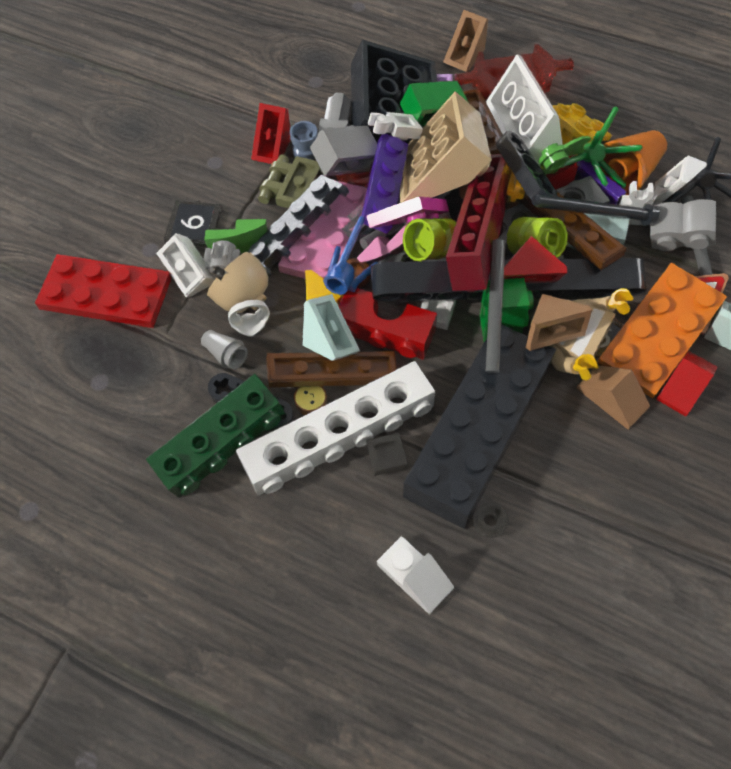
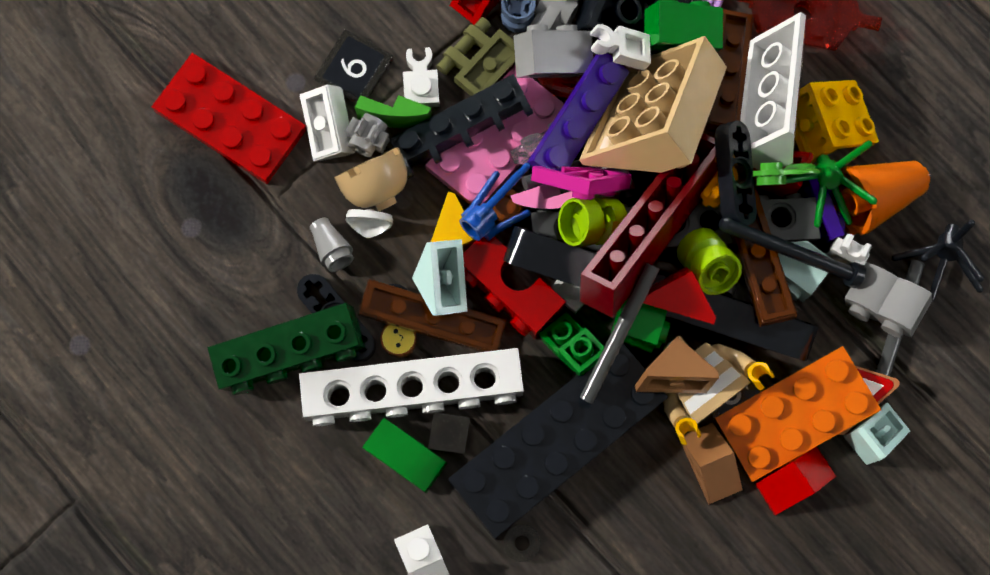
camera: 15 degrees right, 15 degrees up
white slope [653,155,707,205] -> none
none -> green slope [362,418,447,493]
none -> white plate [403,47,440,108]
none -> green slope [539,312,604,376]

